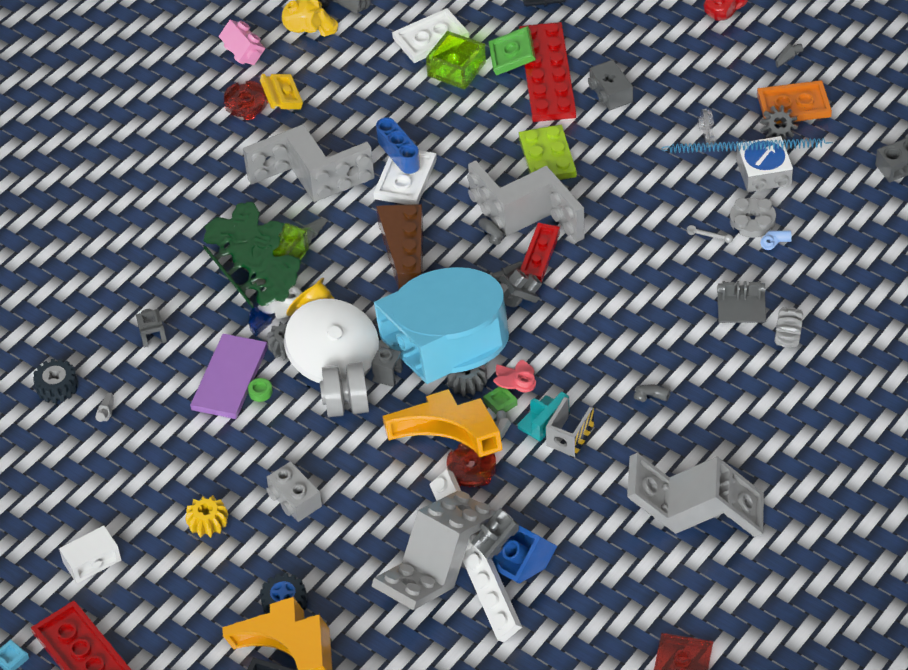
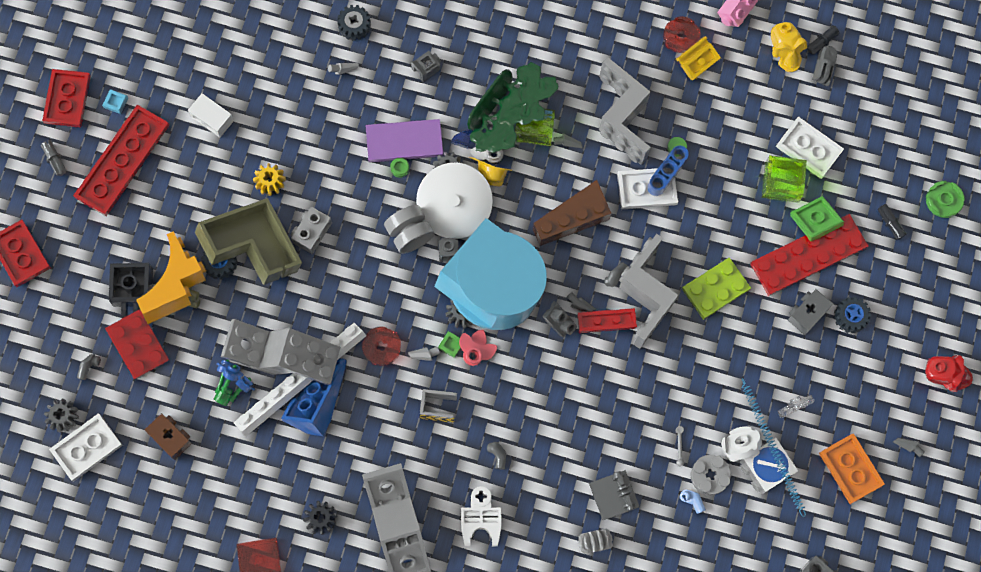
camera: 60 degrees right, 25 degrees up
light orange arch [383,389,503,457] -> none
dark grey hips [471,508,519,560] -> none
teal panel [518,391,569,442] -> none
dark grey gear [760,105,798,143] -> none
none -> olive piece [195,198,302,285]
none -> plant [213,360,255,406]
none -> black gear [303,501,338,535]
none -> white piece [461,486,501,547]
none -> bright green tile [667,137,687,157]
none -> white plate [721,427,762,462]
none -> black wheel [834,297,871,333]

